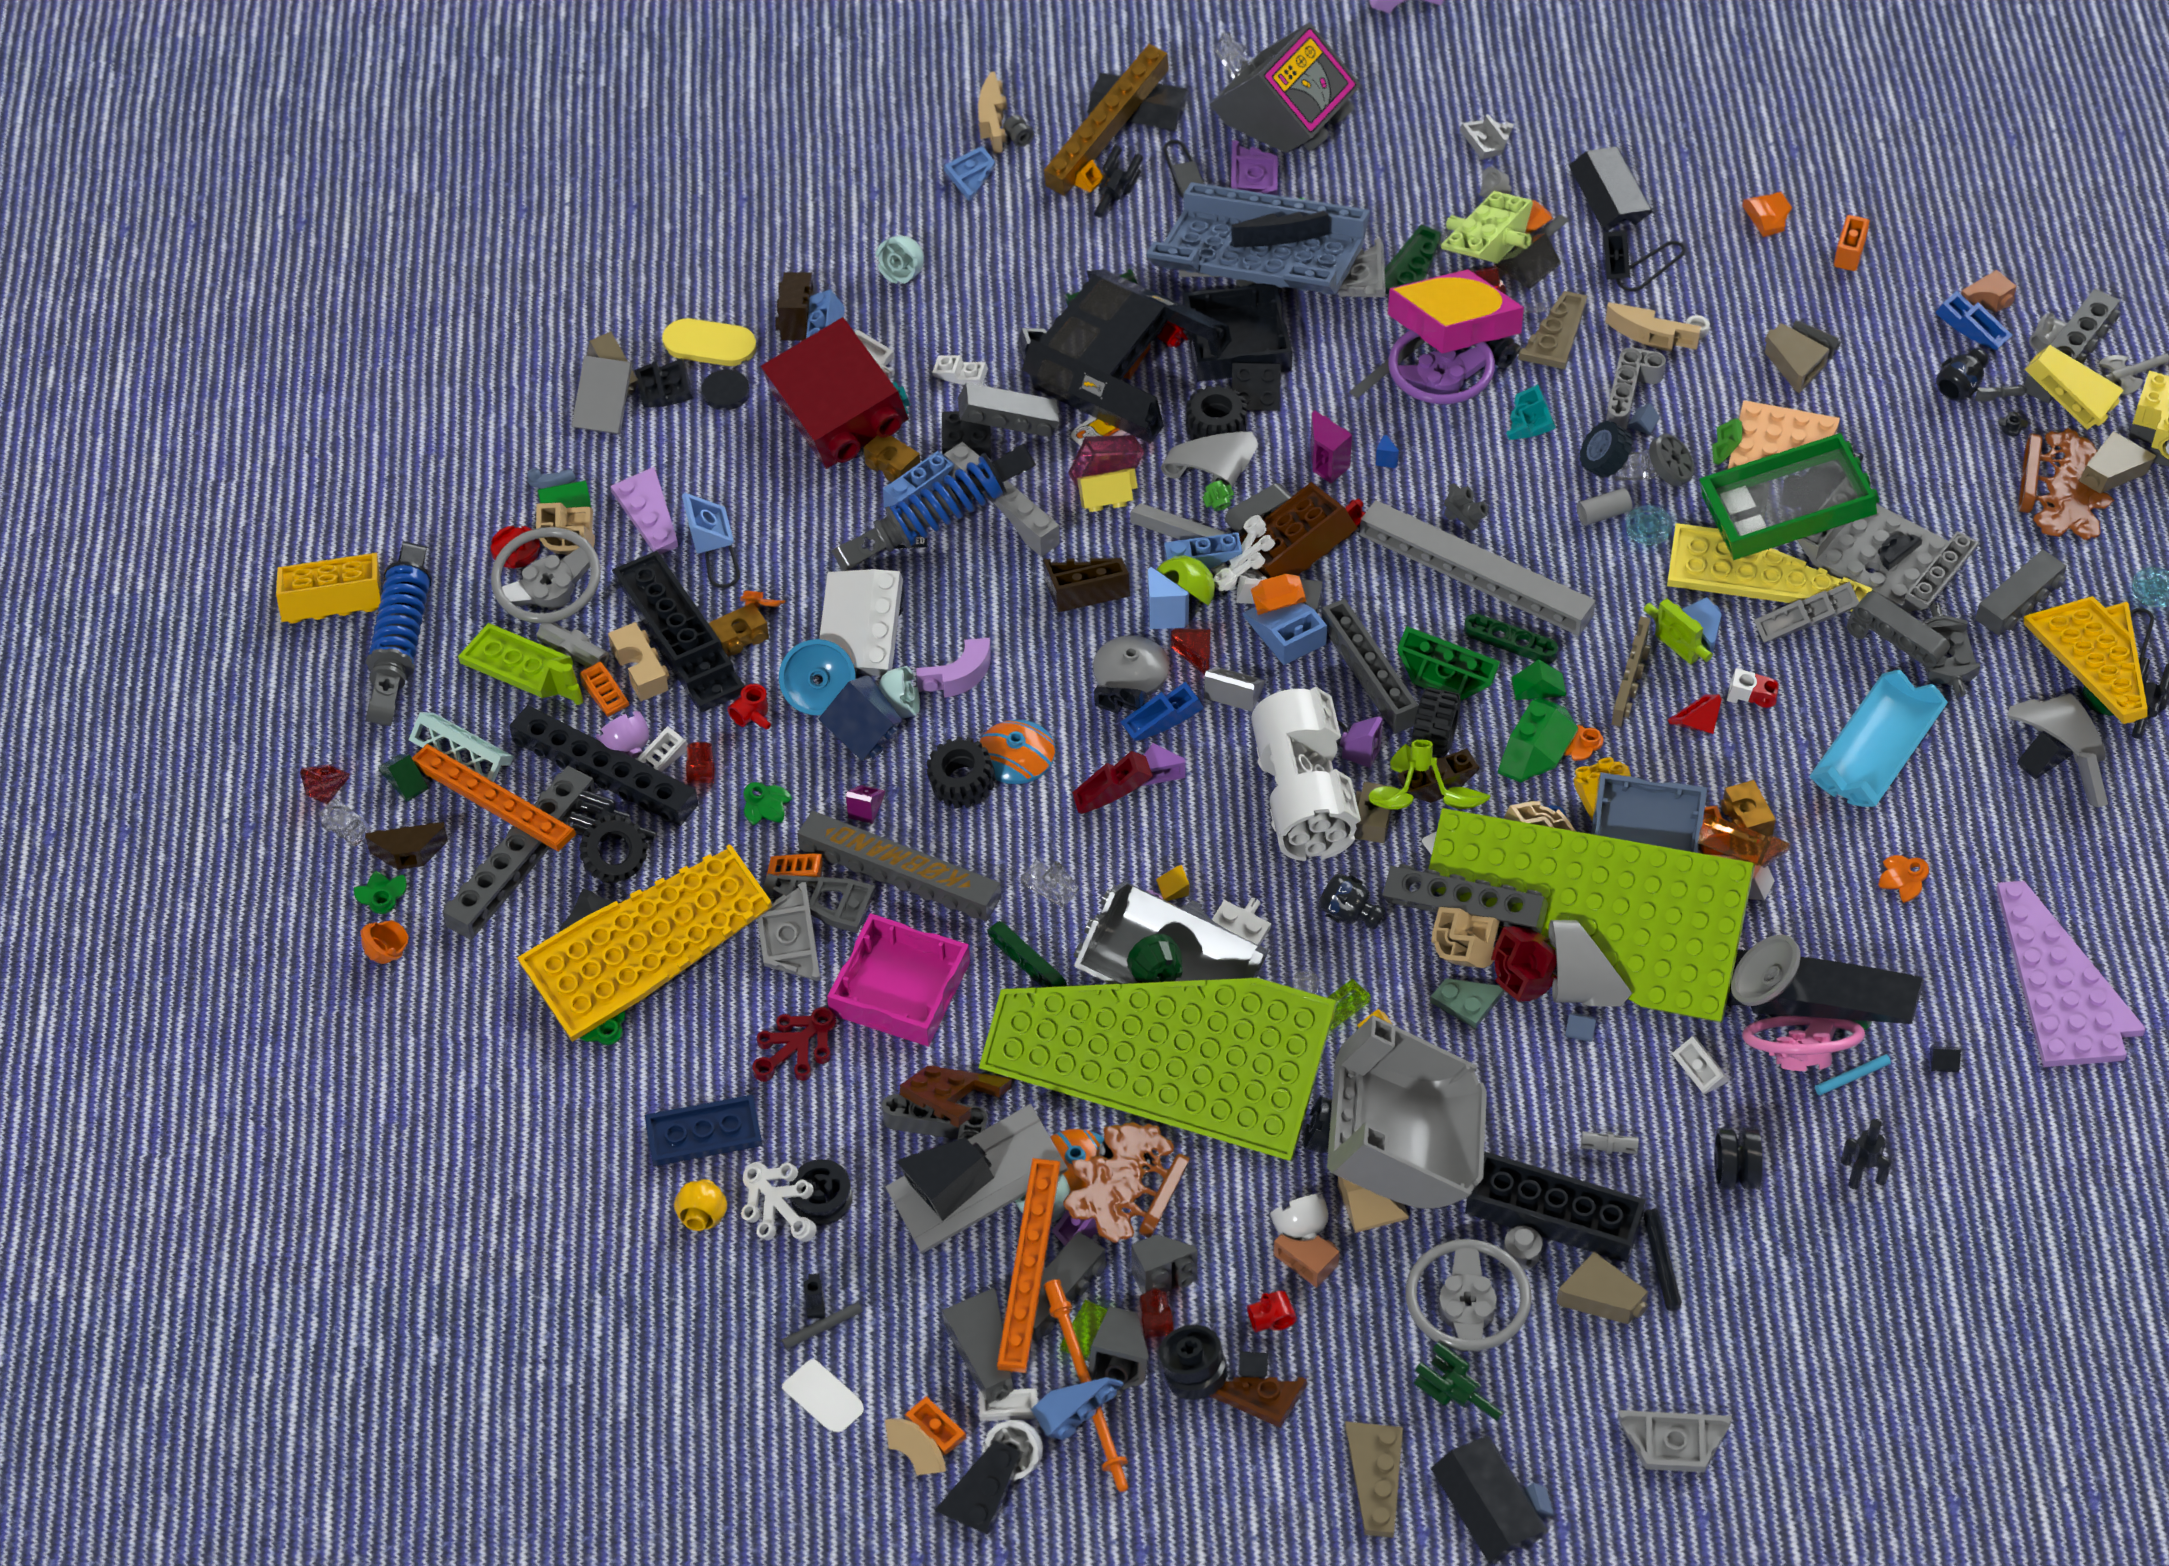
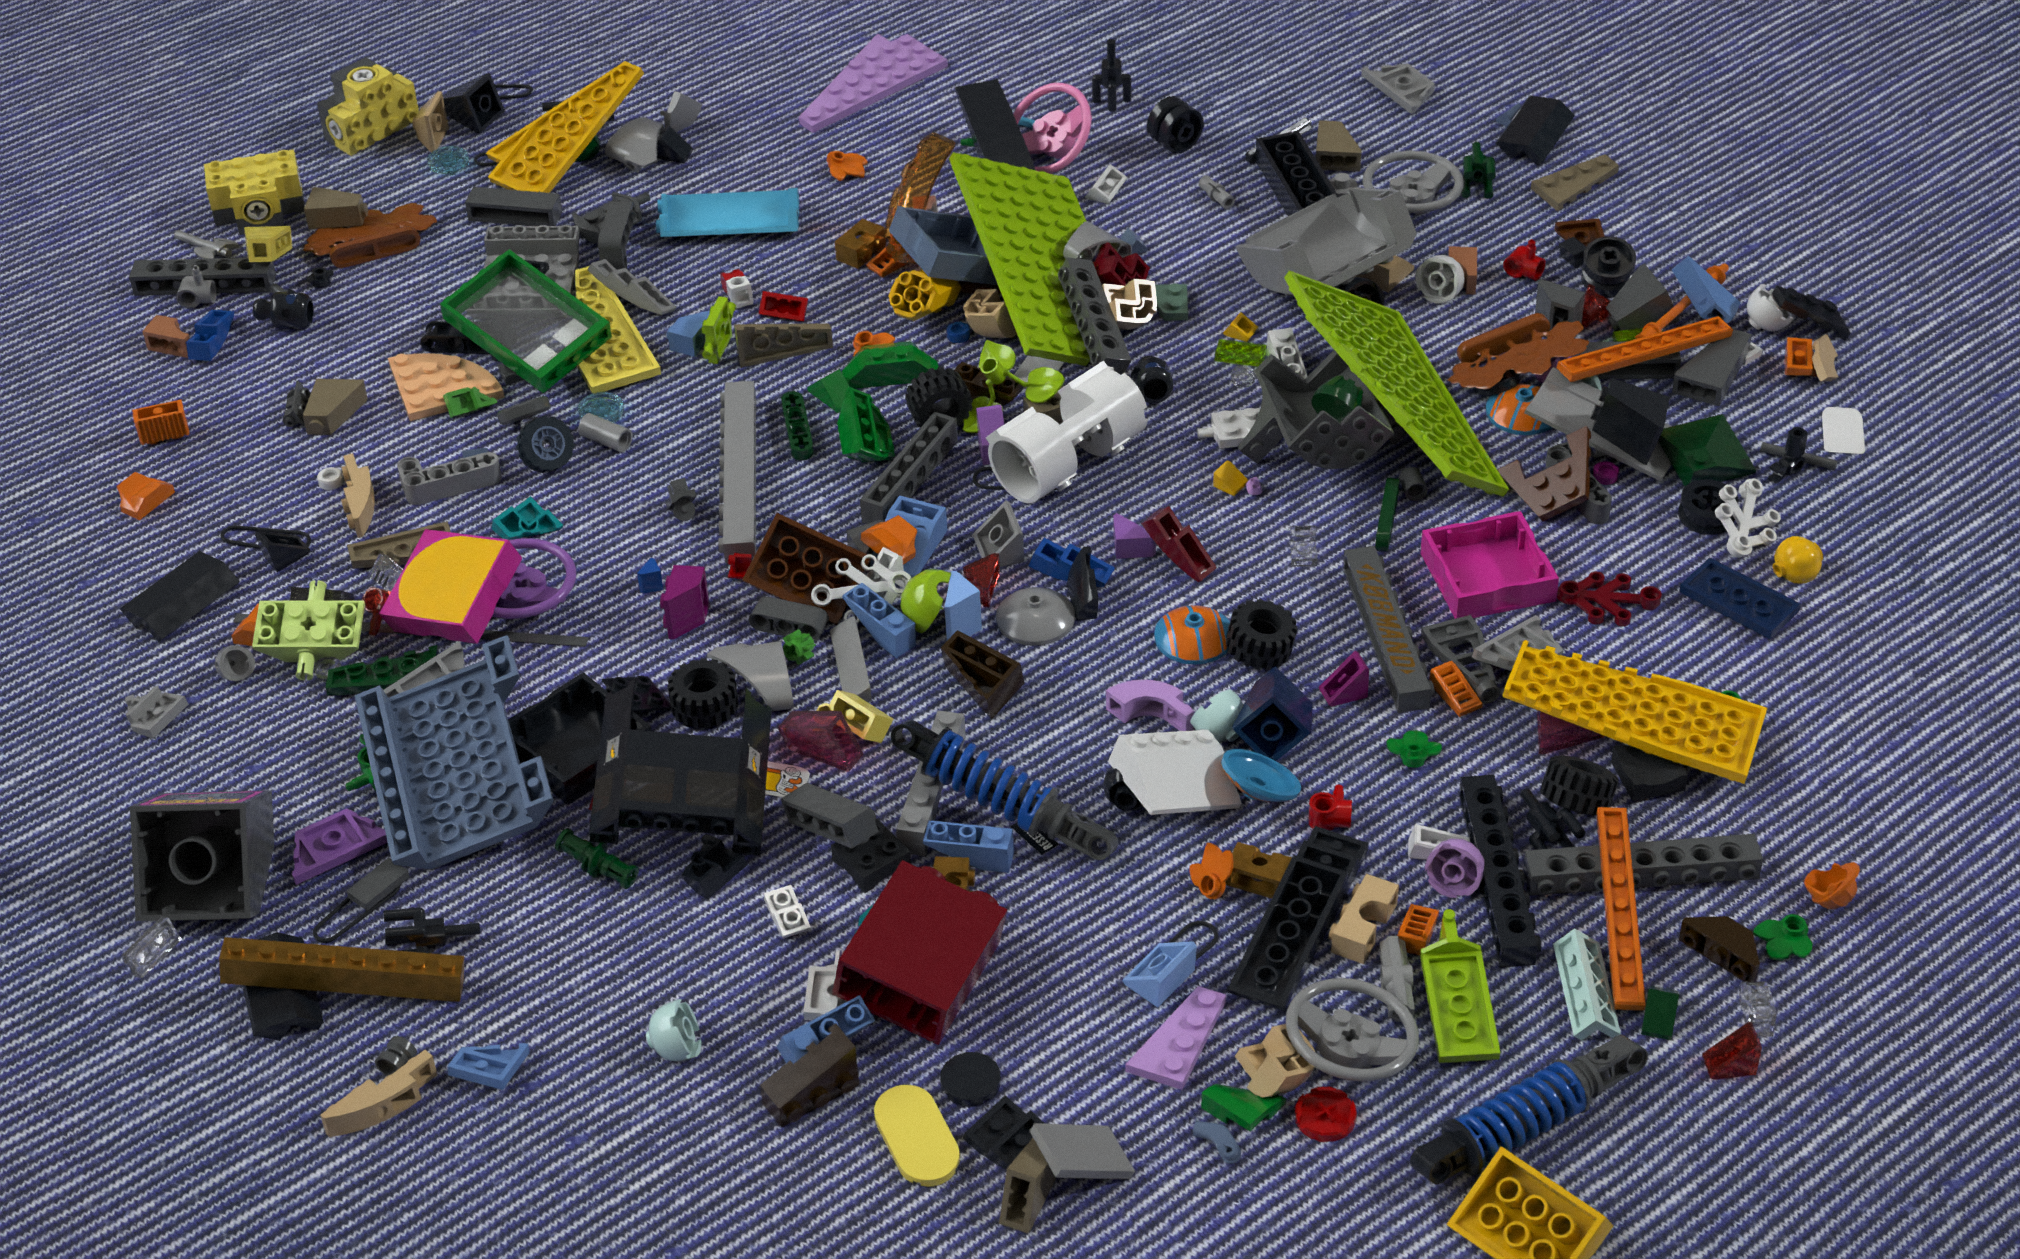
camera: 125 degrees left, 10 degrees down
clear red piece [686,742,715,783] -> none
black slope [1231,210,1329,247] -> none
light grey dish [1731,935,1800,1006] -> none
none -> dark green slope [1658,414,1756,486]

